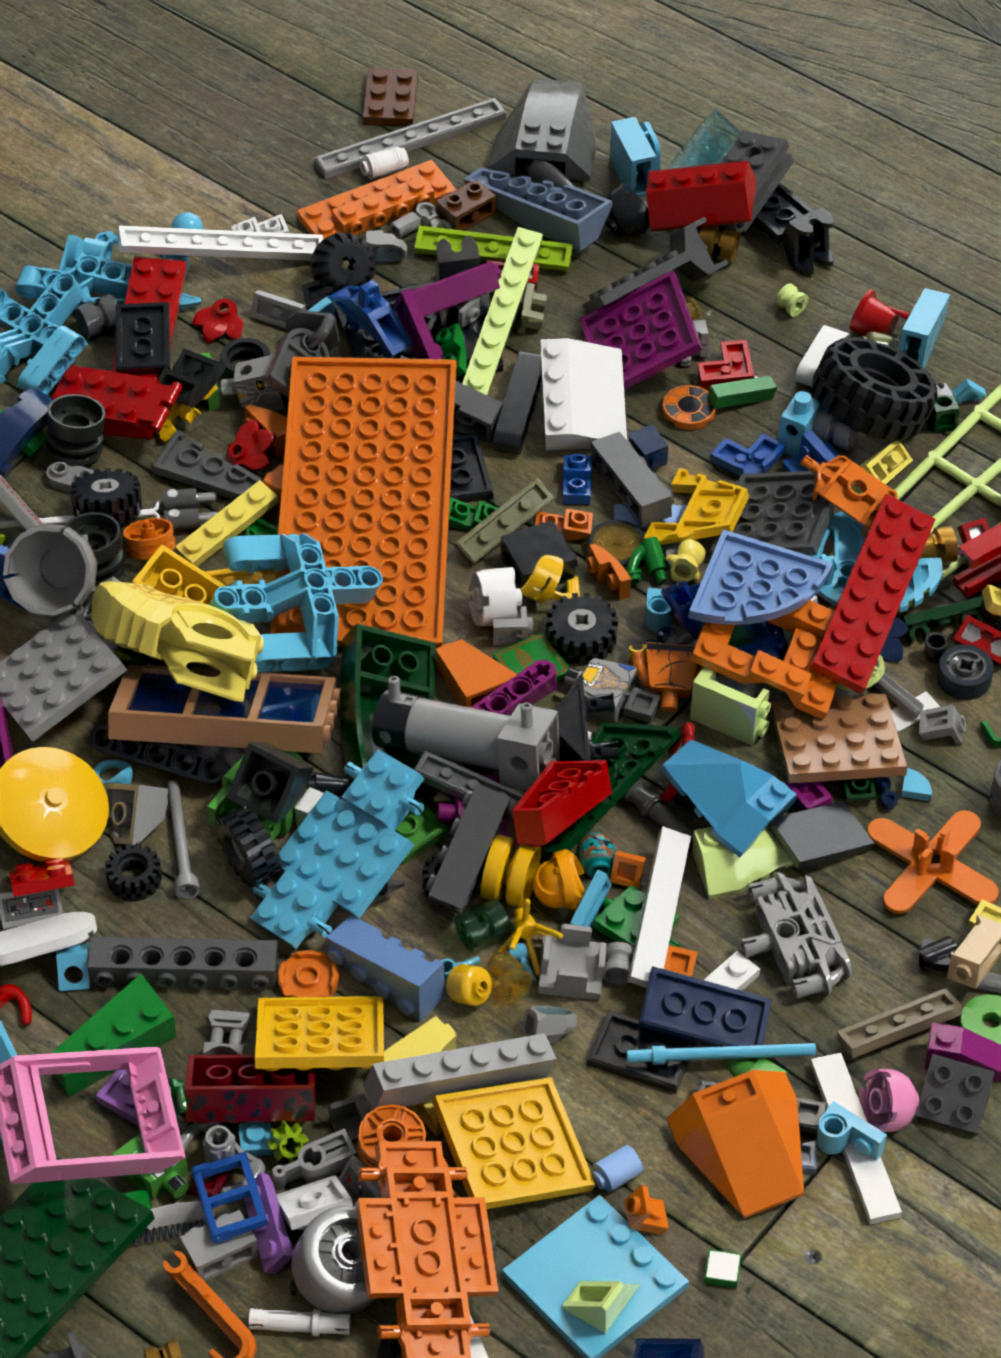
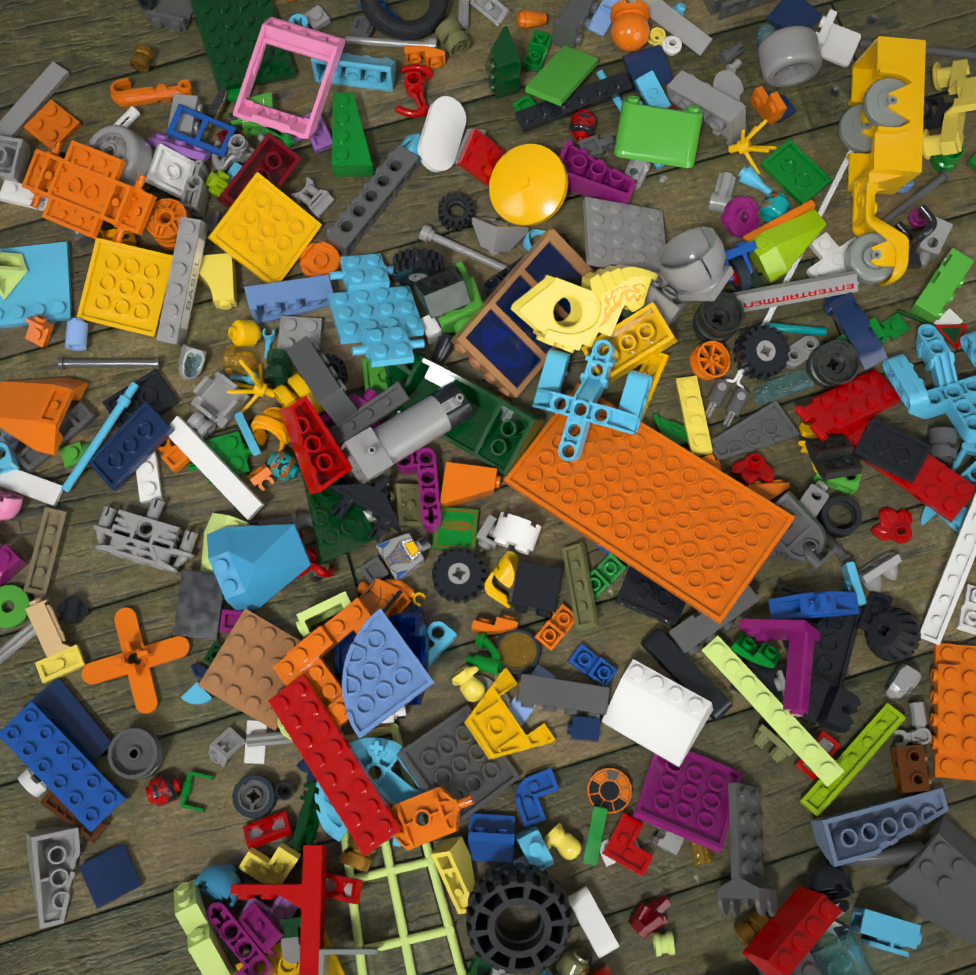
camera: 125 degrees right, 25 degrees up
none -> dark grey bar [58,357,161,370]
none -> light grey plate [276,316,323,358]
none -> light yellow animal [543,822,581,860]
none -> dark red rock [628,895,671,940]
none -> clear light blue hinge [754,370,814,405]
none -> teal bar [765,322,827,336]

